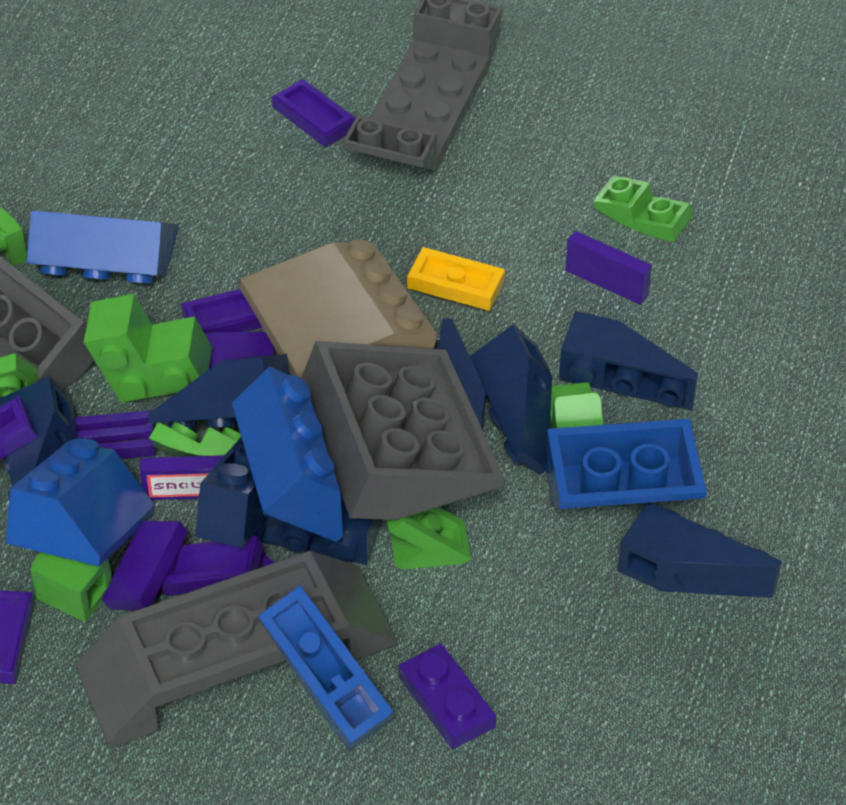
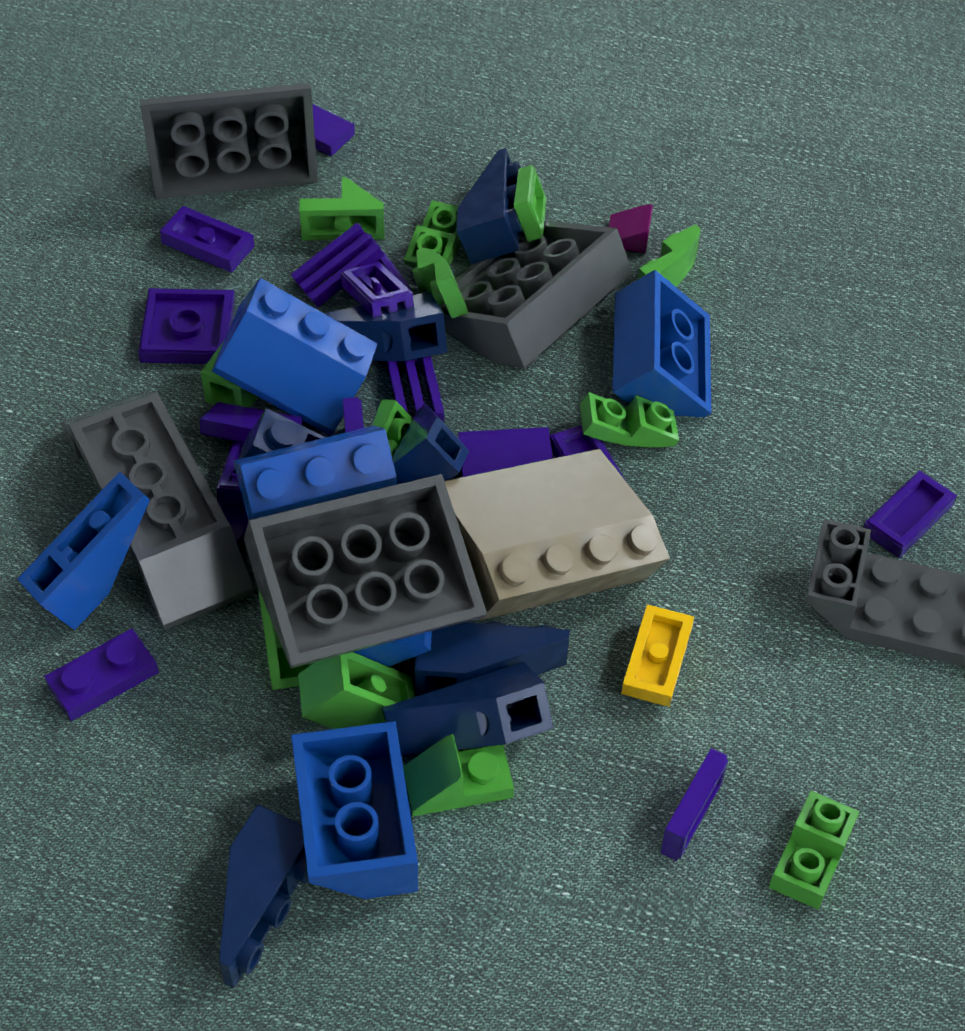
camera: 85 degrees right, 5 degrees up
bright green brick [83,294,212,403] -> none
dark blue slope [559,311,698,411] -> none
none -> bright green slope [298,652,415,729]
none -> bright green slope [580,392,679,447]

